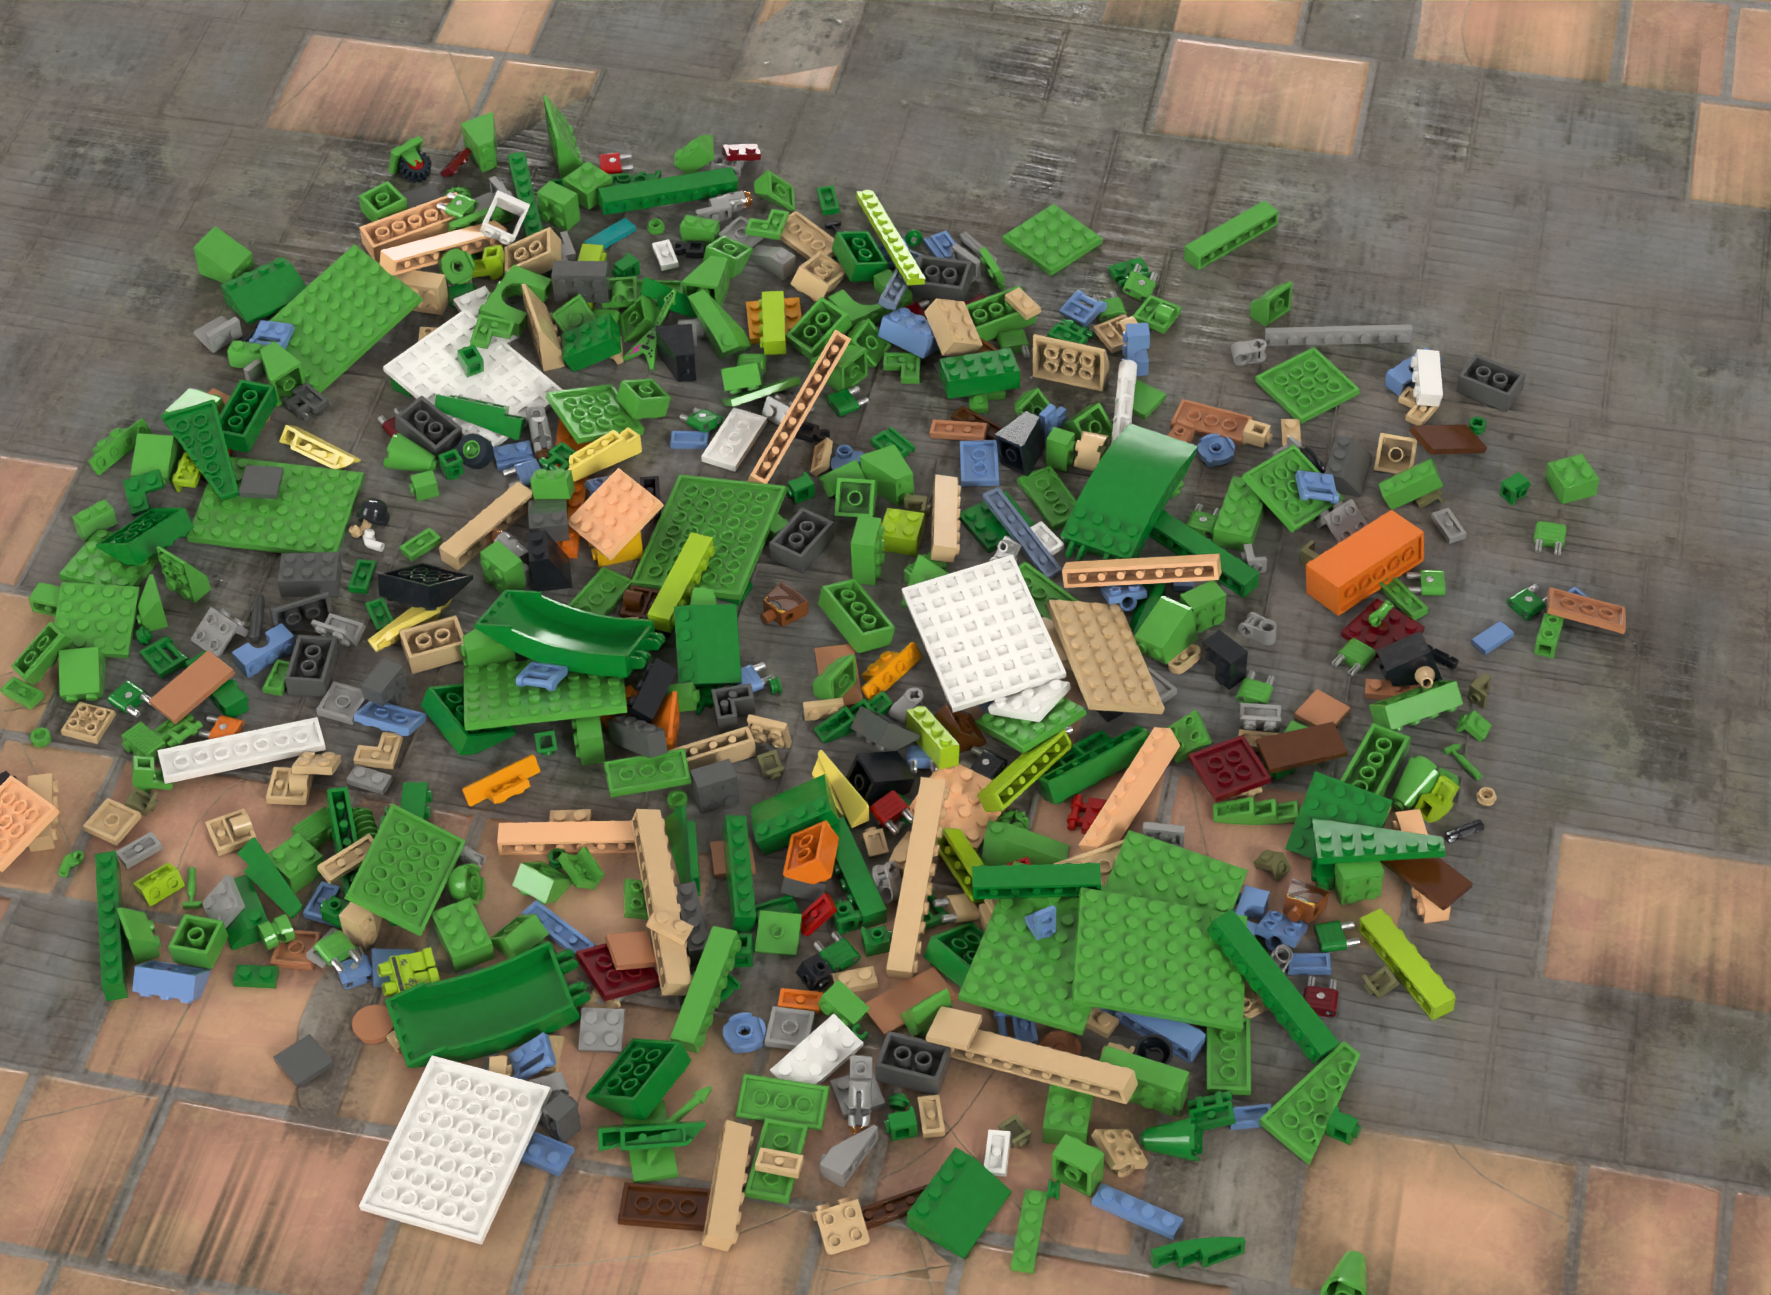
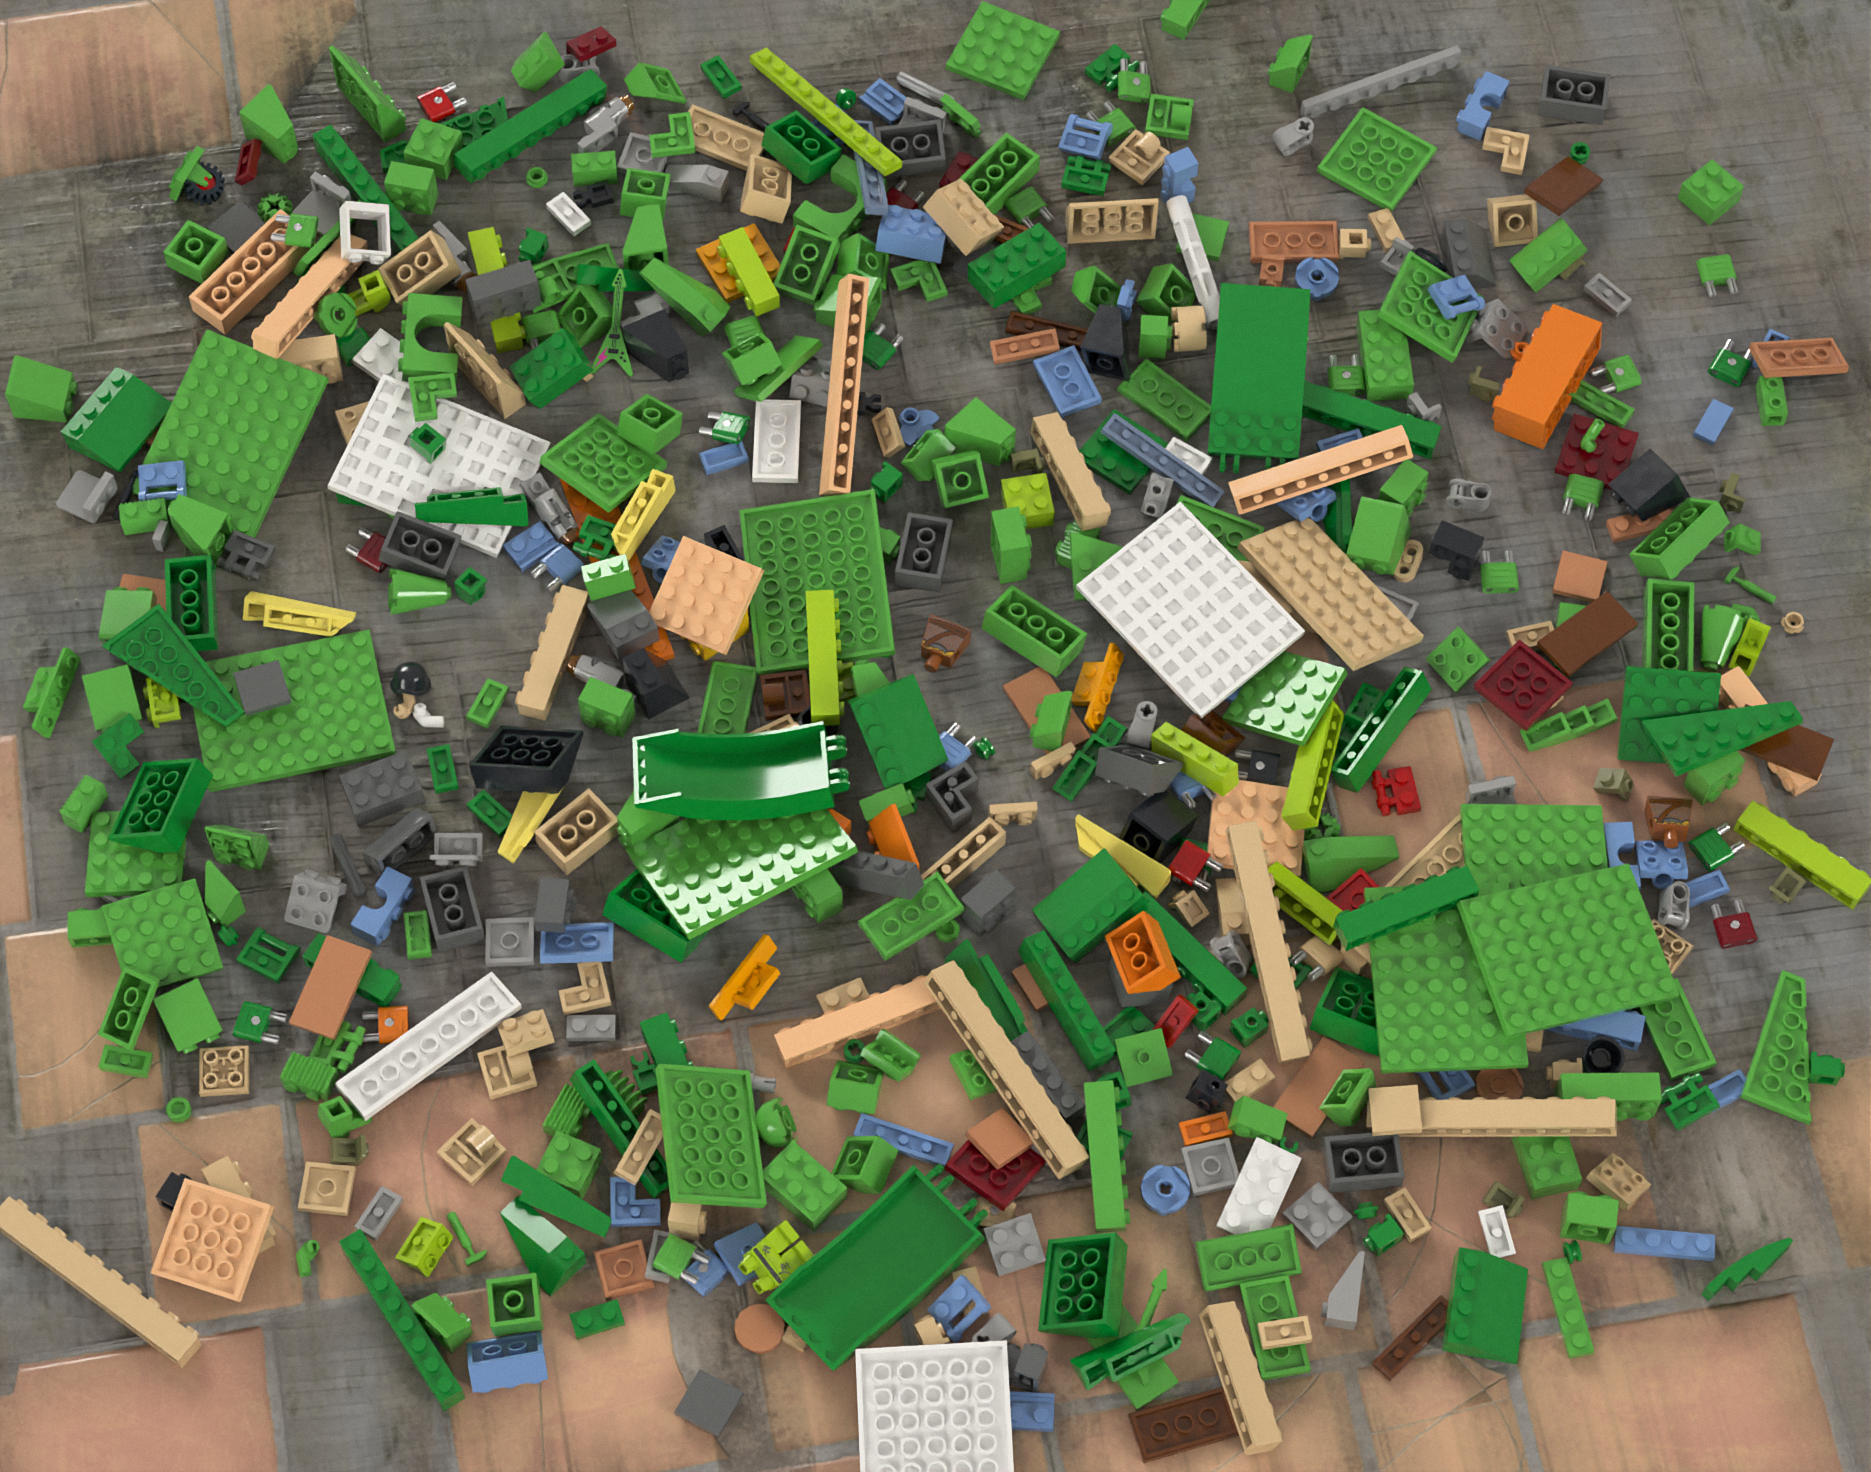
camera: 25 degrees left, 15 degrees up
light grey plate [202,875,245,928] -> none
bright green wheel [257,914,296,950] -> none
green brick [320,895,350,929] -> none
bright green brick [409,470,439,501] -> none
black wheel [457,433,494,470] -> none
medium blue plate [516,662,568,691] -> none
green brick [534,728,558,756] -> none
bright green tile [551,294,597,333] -> none
teal tile [584,218,636,249] -> none
black brick [626,658,677,723] -> none
tan plate [646,907,694,946] -> none
olive bracket [756,750,785,781] -> none
tan bracket [812,1196,870,1255] -> none
light grey plate [848,1055,873,1135] -> none
green plate [870,426,915,458] -> none
white plate [988,680,1071,722] -> none
tan plate [1005,287,1041,320] -> none
medium blue bracket [1025,905,1056,941] -> none
light nougat brick [1079,727,1180,853] -> none
green cone [1140,1117,1203,1162] -> none
green brick [1207,909,1340,1065] -> none
light grey bracket [1239,703,1281,733] -> none
green brick [1310,857,1334,890] -> none
white brick [1411,349,1443,407] -> none
tan cone [1415,666,1435,689] -> none
black axle [1427,644,1459,670] -> none
black axle [1445,819,1484,843] -> none
green brick [1499,472,1531,506] -> none

